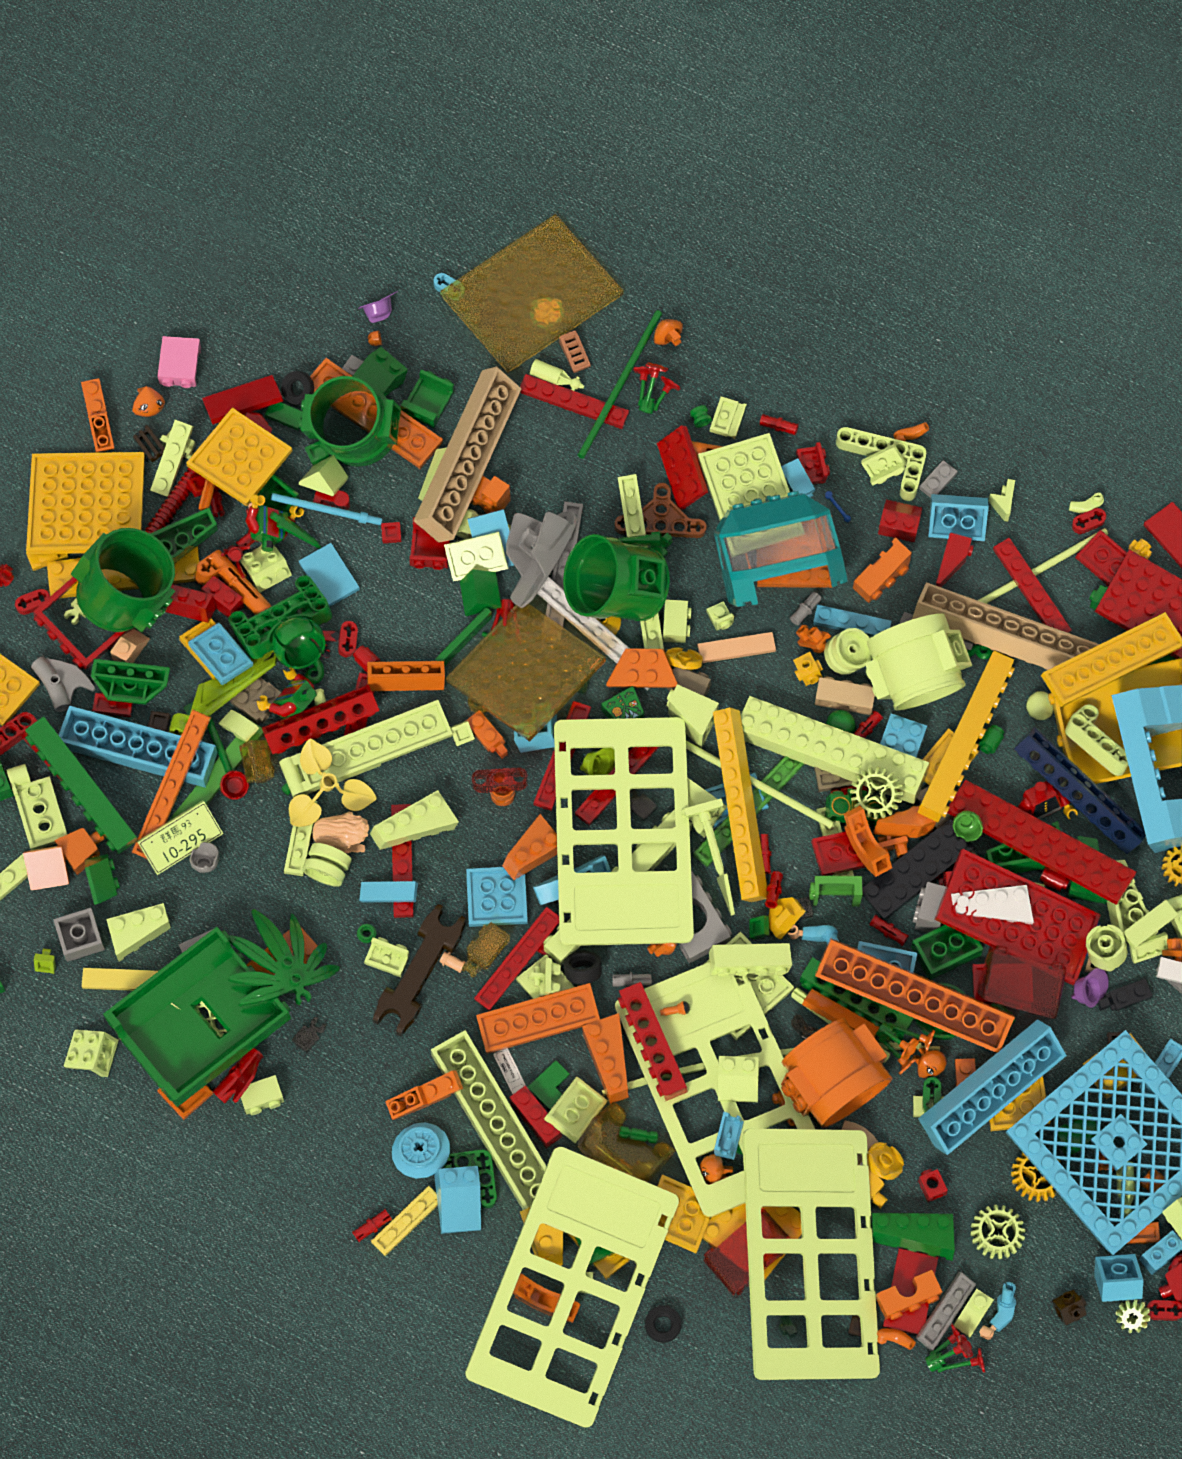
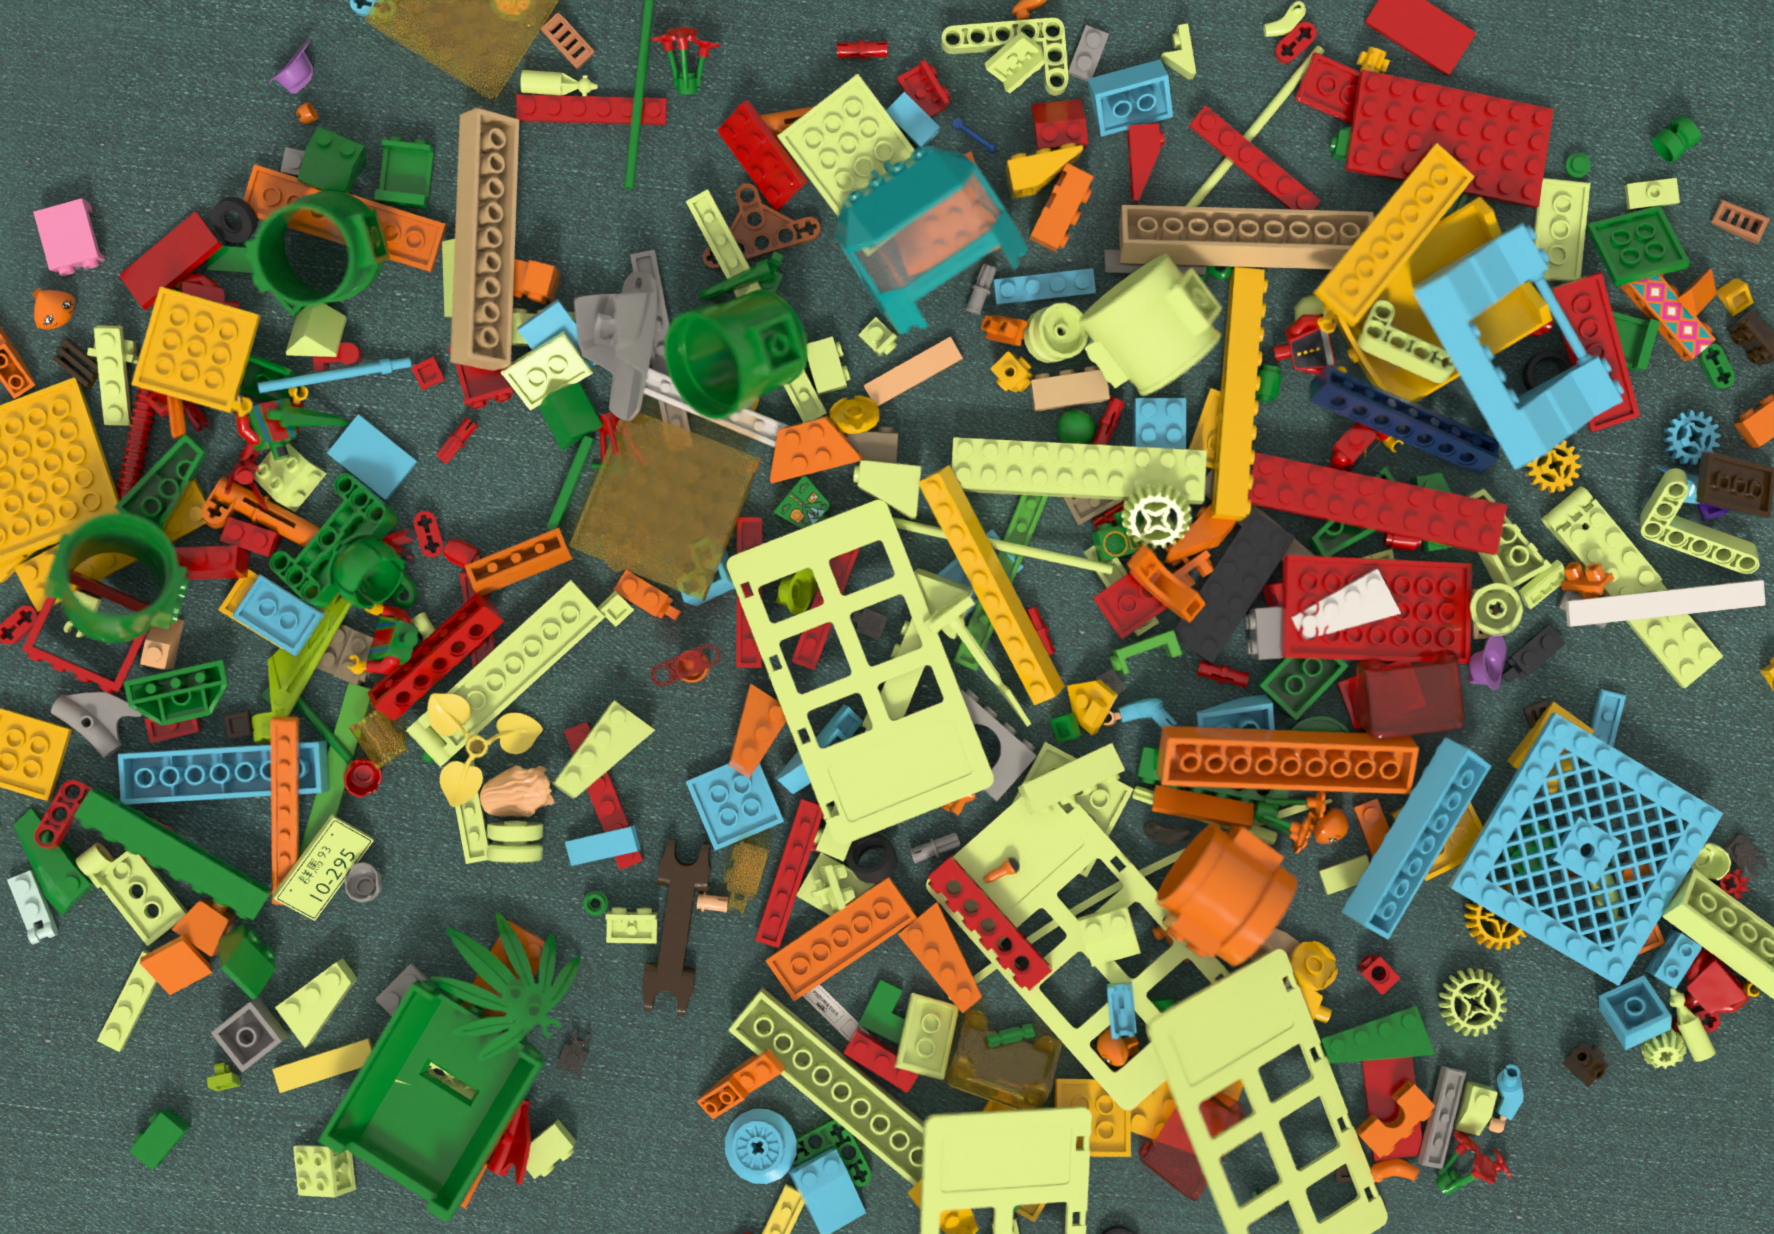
camera: 20 degrees left, 20 degrees up
yellowish green slope [219,710,259,742] -> none
green wheel [690,405,712,428] -> none
yellowish green plate [710,397,747,439] -> none
red pin [765,871,783,909] -> none
green beam [922,1077,941,1113] -> none
bright green hair [952,810,983,842] -> none
yellowish green tile [1123,900,1178,950] -> none
none -> red axle [436,417,478,464]
none -> yellow slope [1005,143,1083,199]
none -> torso [1273,312,1347,375]
none -> yellowish green wheel [1669,988,1716,1062]

